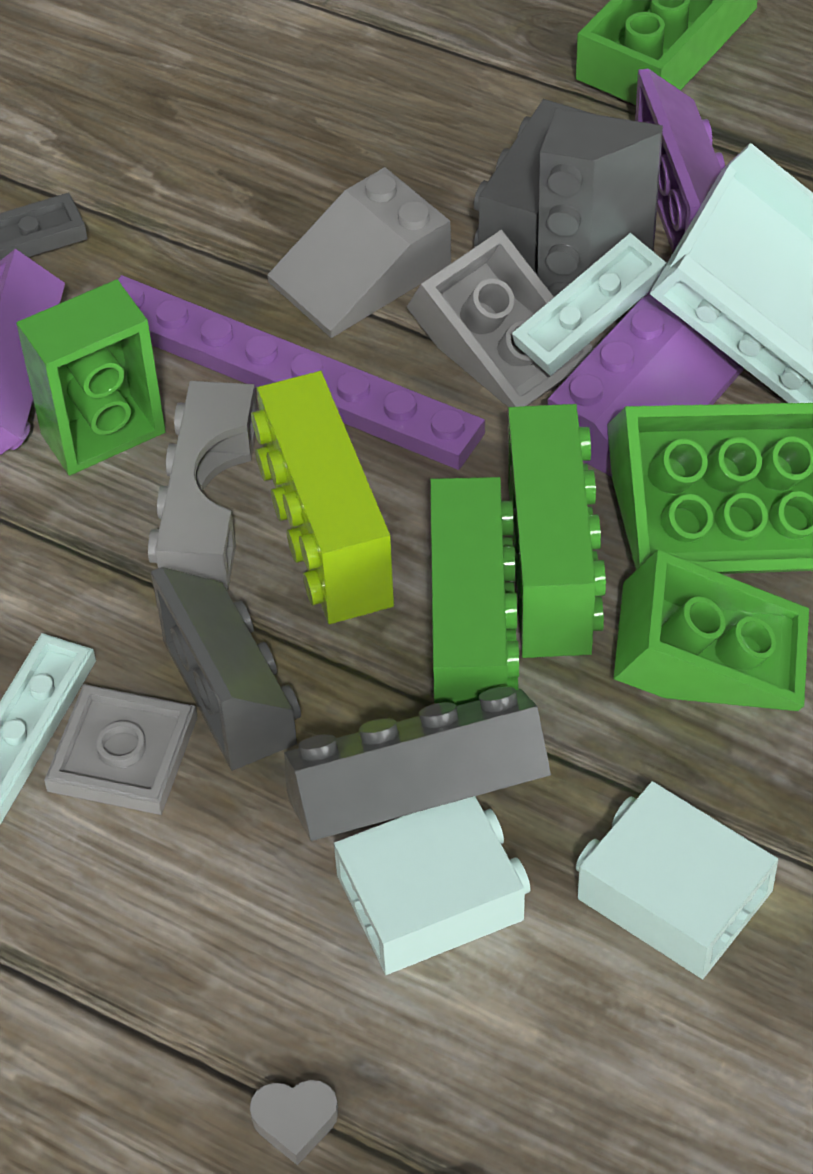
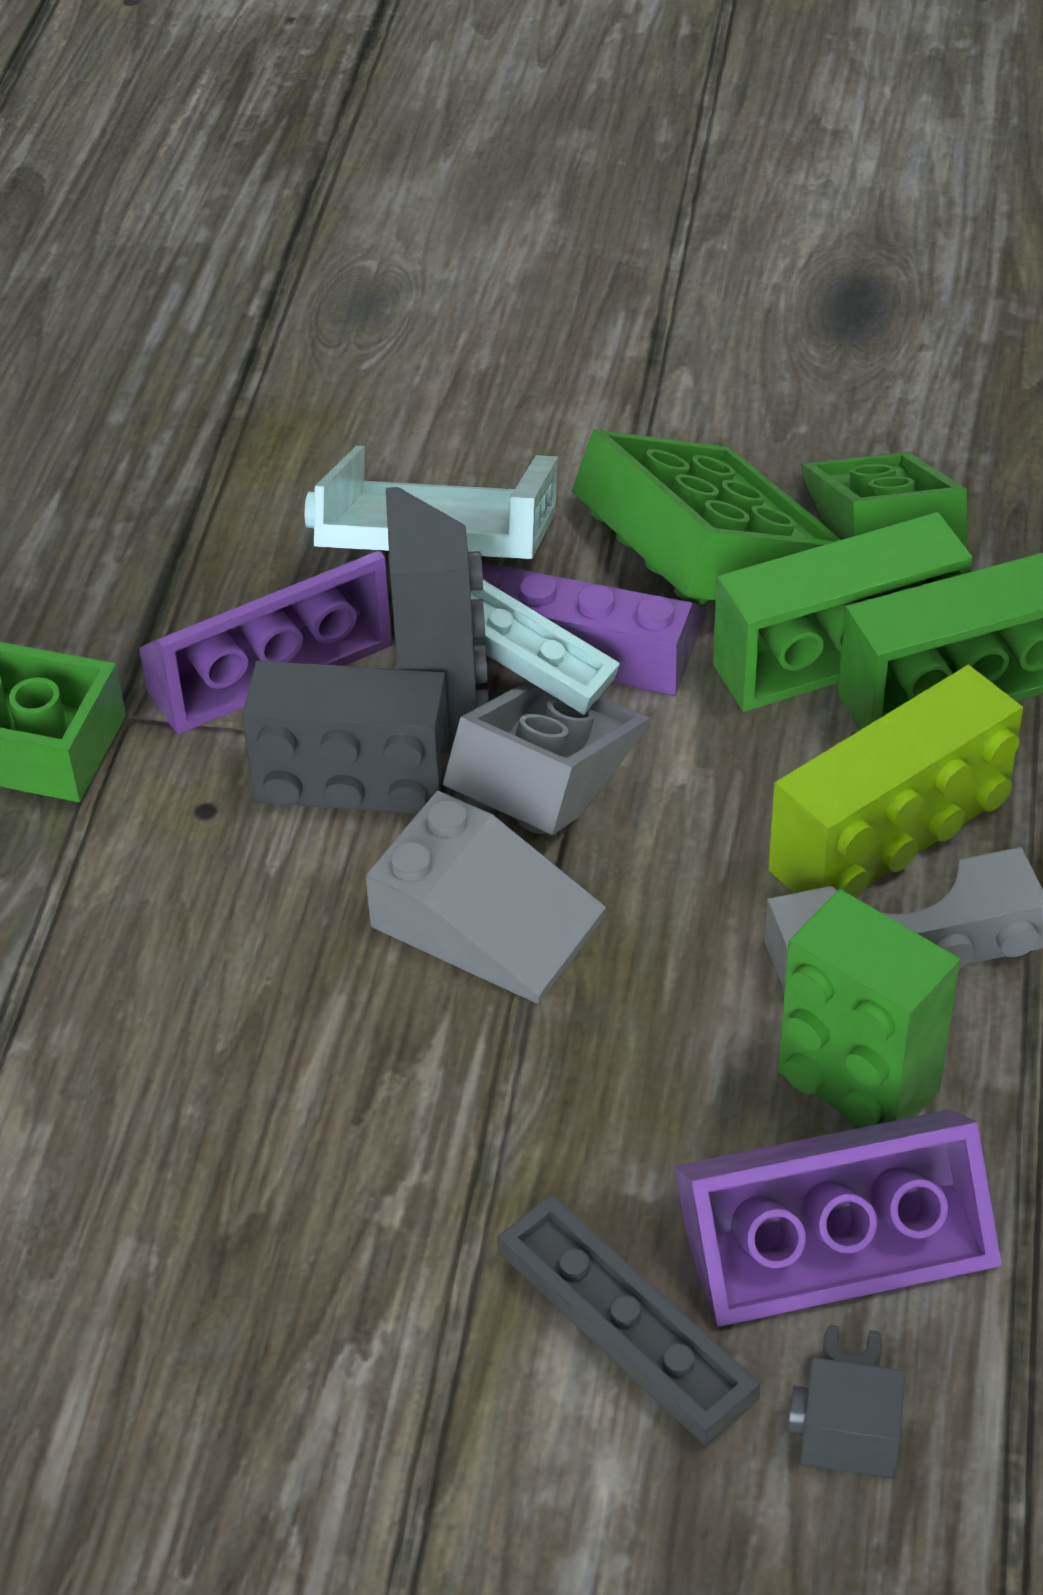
camera: 110 degrees left, 5 degrees down
medium lavender plate [118,275,485,470] -> none

